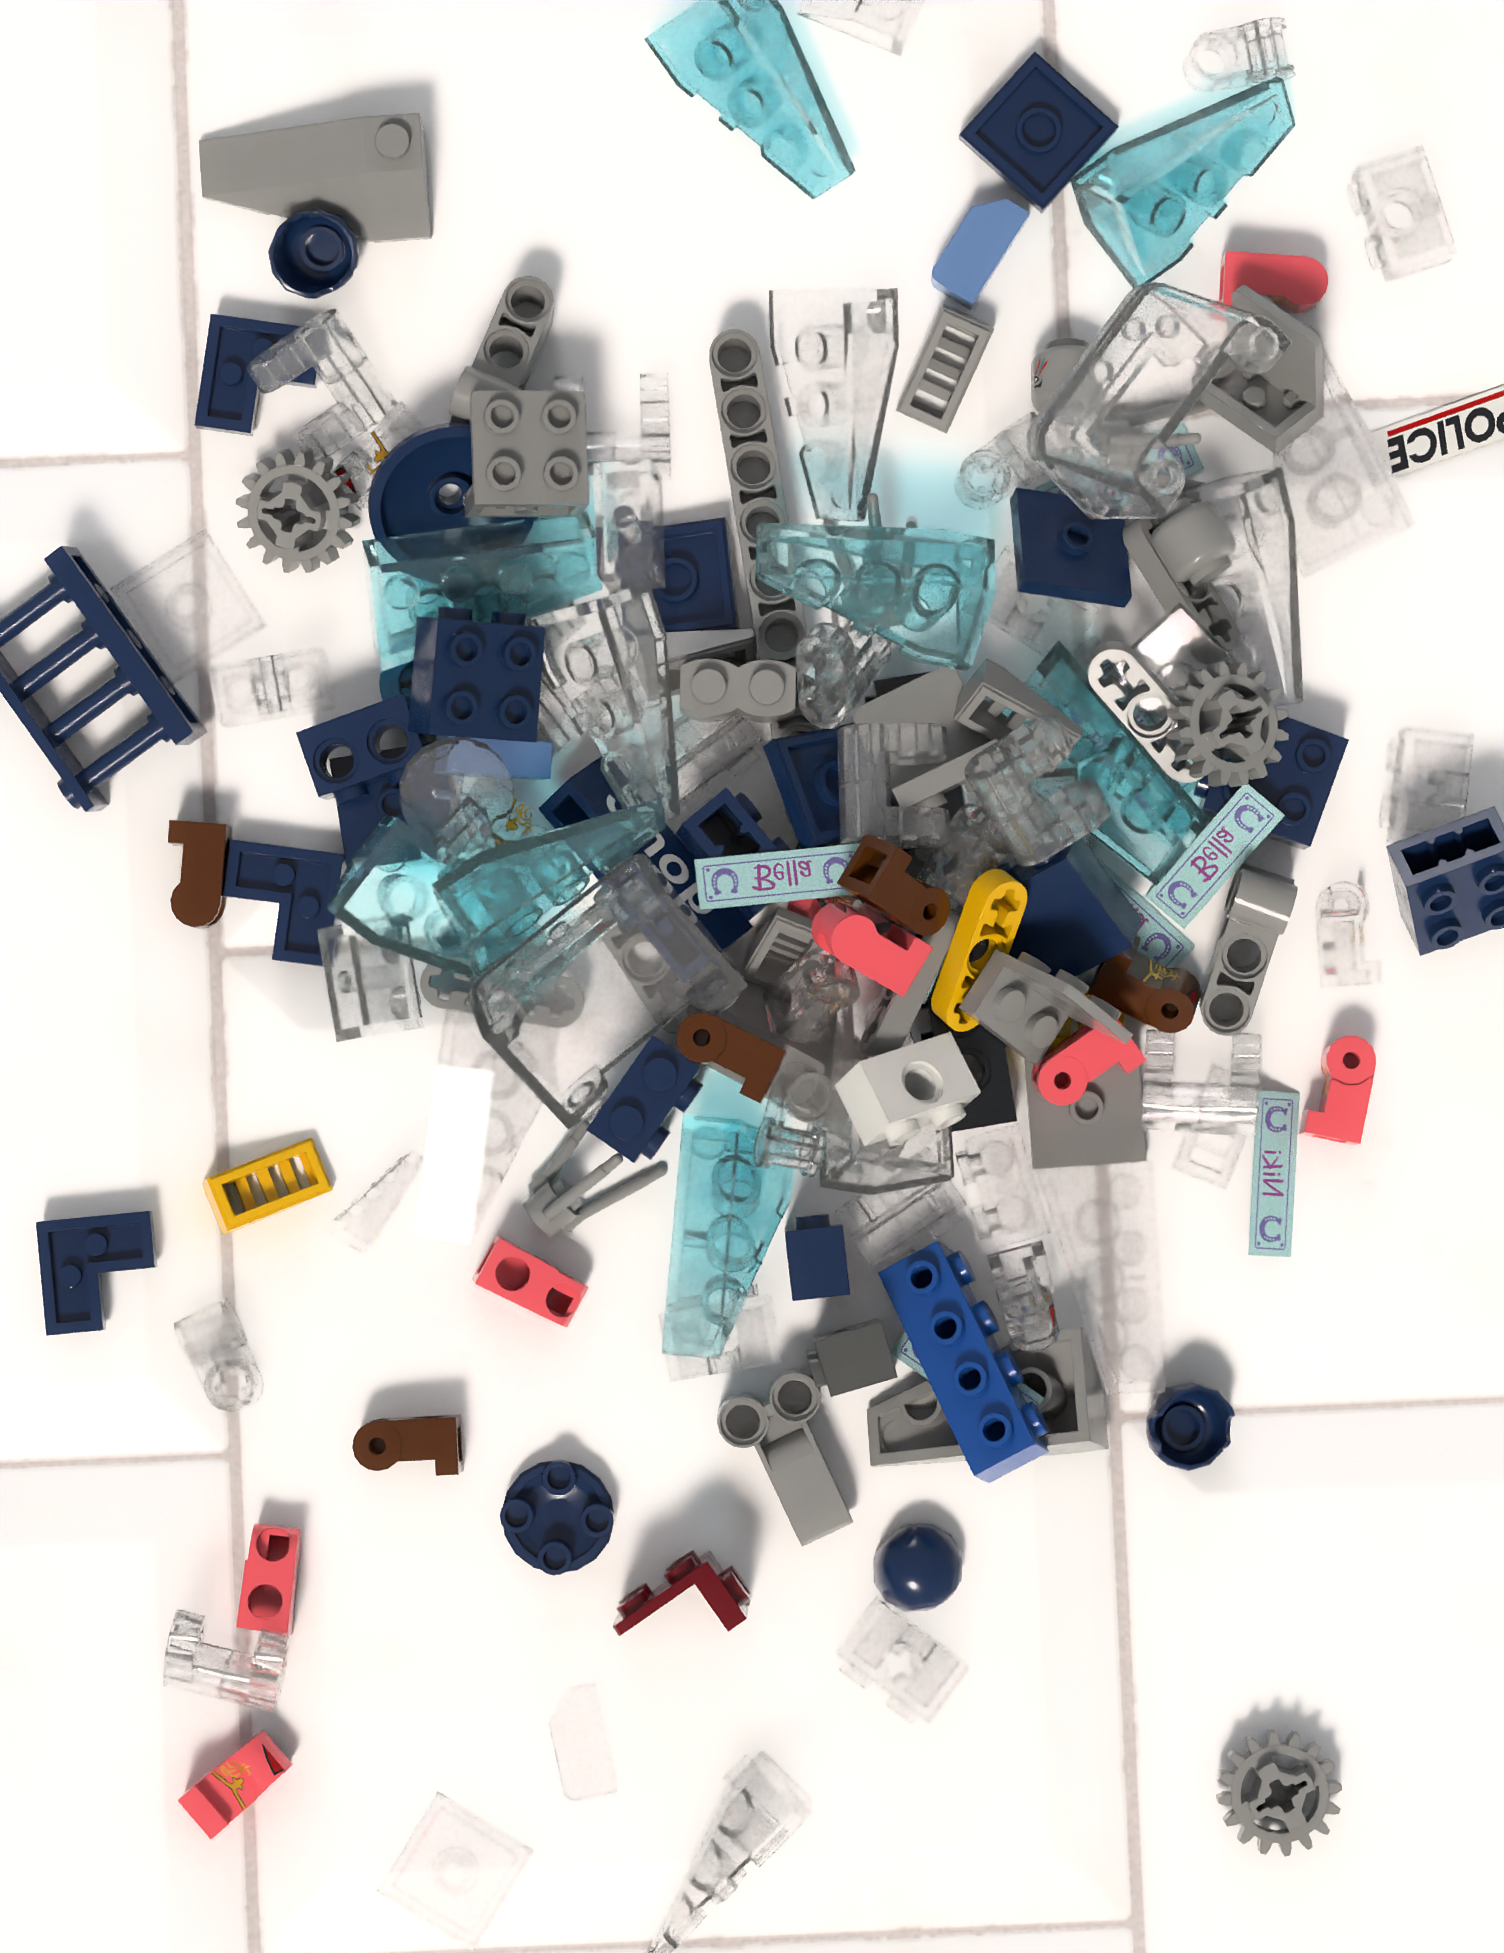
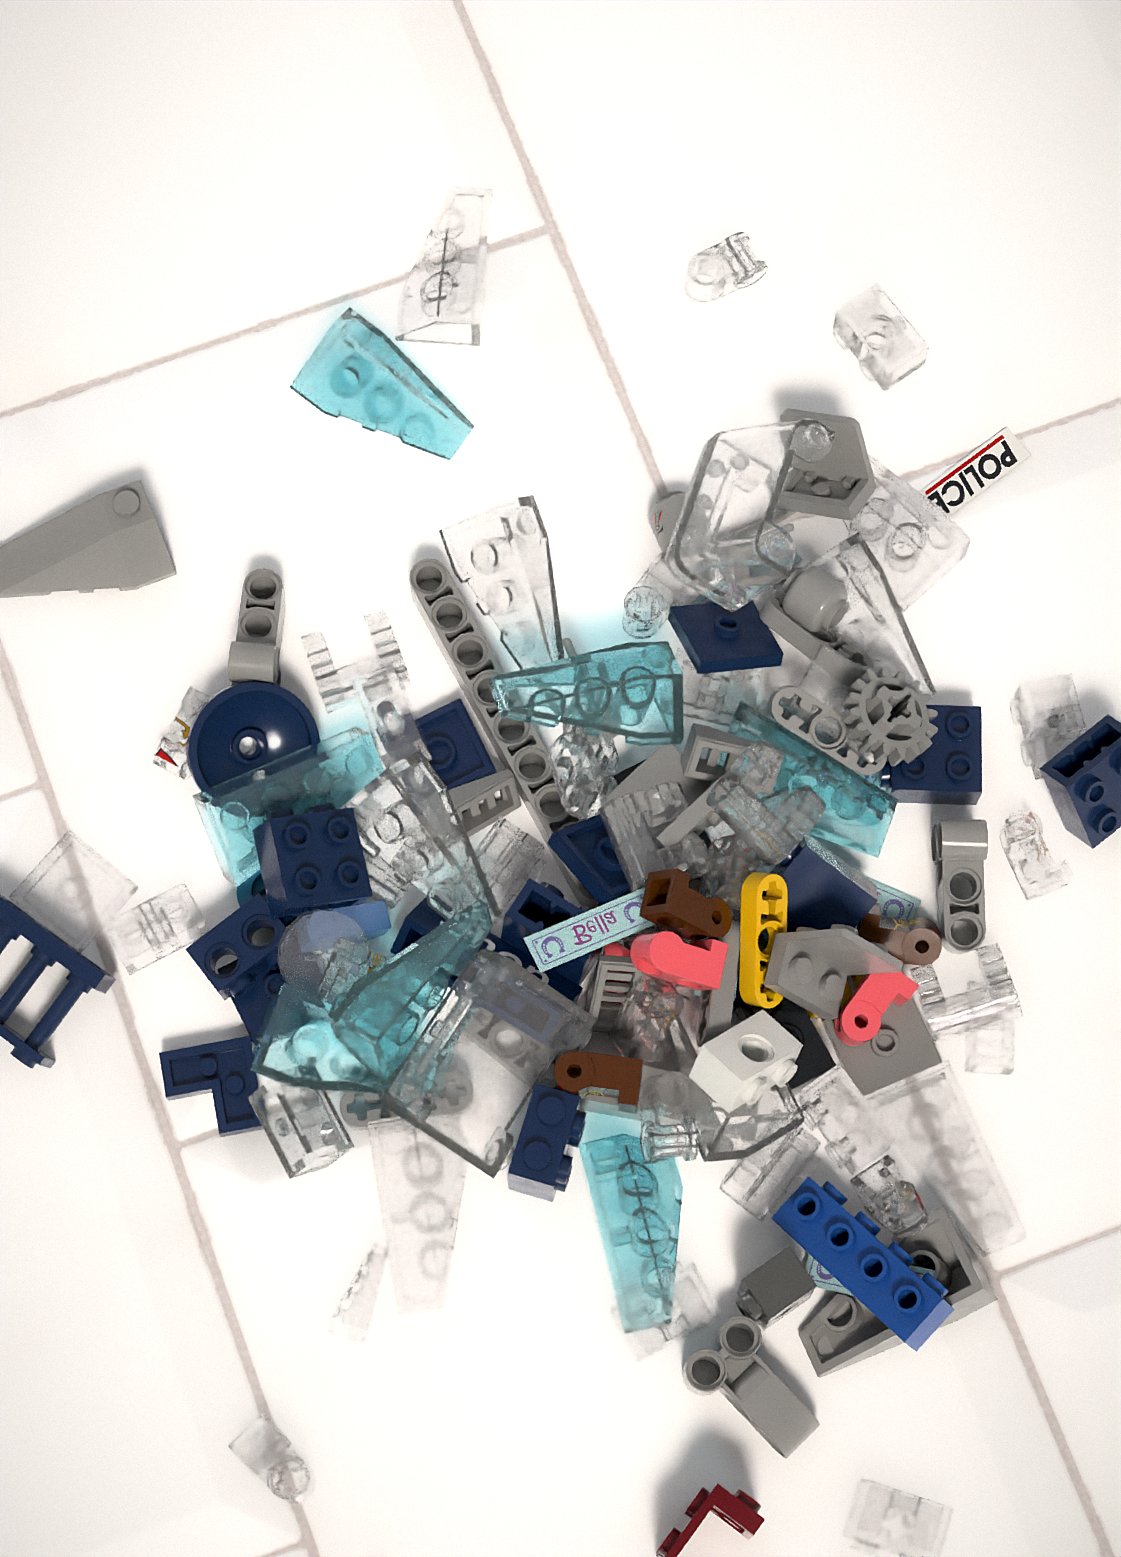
camera: 20 degrees left, 15 degrees down
dark blue plate [36,1211,158,1336] -> none
reddish brown leg [168,820,232,929] -> none
dark blue plate [194,314,325,437] -> none
yellow slope [202,1137,333,1236] -> none
light grey gear [235,448,361,573] -> none
clear connector [246,308,398,463] -> none
dark blue hair [268,209,360,299] -> none
reddish brown leg [352,1414,463,1476] -> none
light grey bracket [465,390,589,517] -> none
coral leg [472,1234,589,1328] -> none
dark blue dish [500,1459,615,1576] -> none
light grey plant [523,1120,667,1238] -> none
light grey brick [679,658,796,723] -> none
dark blue brick [784,1214,850,1301] -> none
dark blue hair [873,1523,963,1612] -> none
light grey slope [895,304,994,434] -> none
medium blue piece [931,199,1030,310] -> none
dark blue plate [958,52,1119,214] -> none
clear light blue wedge [1070,76,1296,291] -> none
clear light blue sticker [1145,784,1285,929] -> none
dark blue hair [1146,1382,1235,1471] -> none
coral leg [1218,251,1328,317] -> none
clear light blue sticker [1248,1090,1300,1258] -> none
coral leg [1298,1036,1376,1146] -> none

